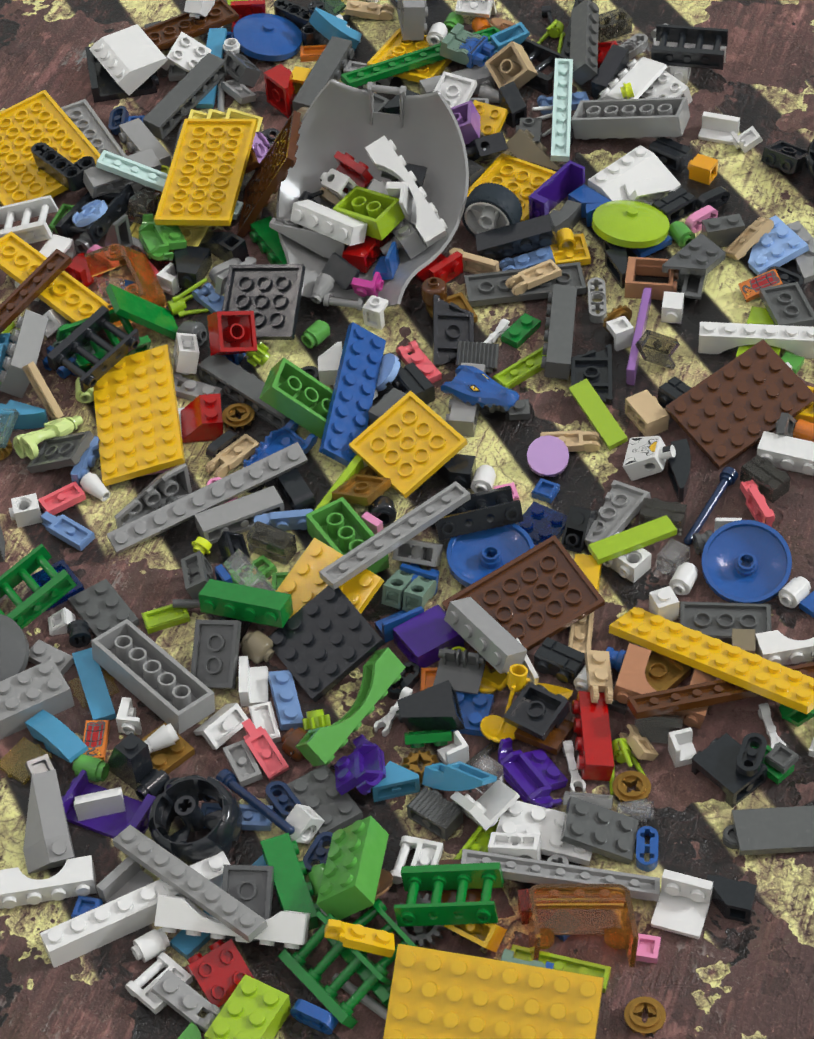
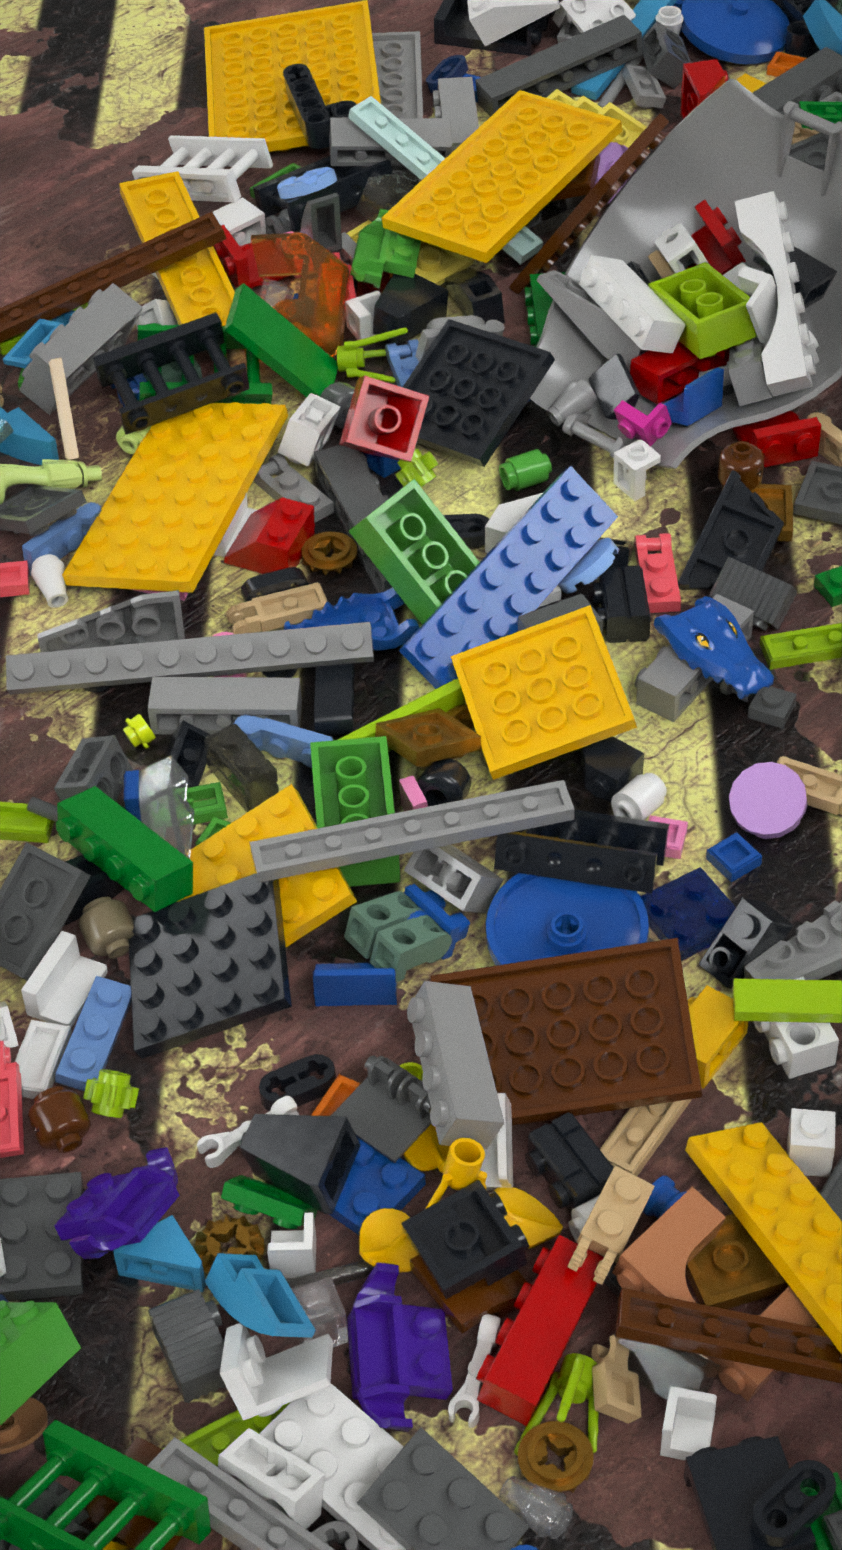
camera: 25 degrees right, 0 degrees up
bright green arch [295,647,406,767] -> none
black hand [298,190,324,200] -> none
white plate [390,836,444,884] -> none
dark purple brick [393,604,464,671] -> none
white piece [483,318,510,343] -> none
light grey plate [563,791,613,809] -> none

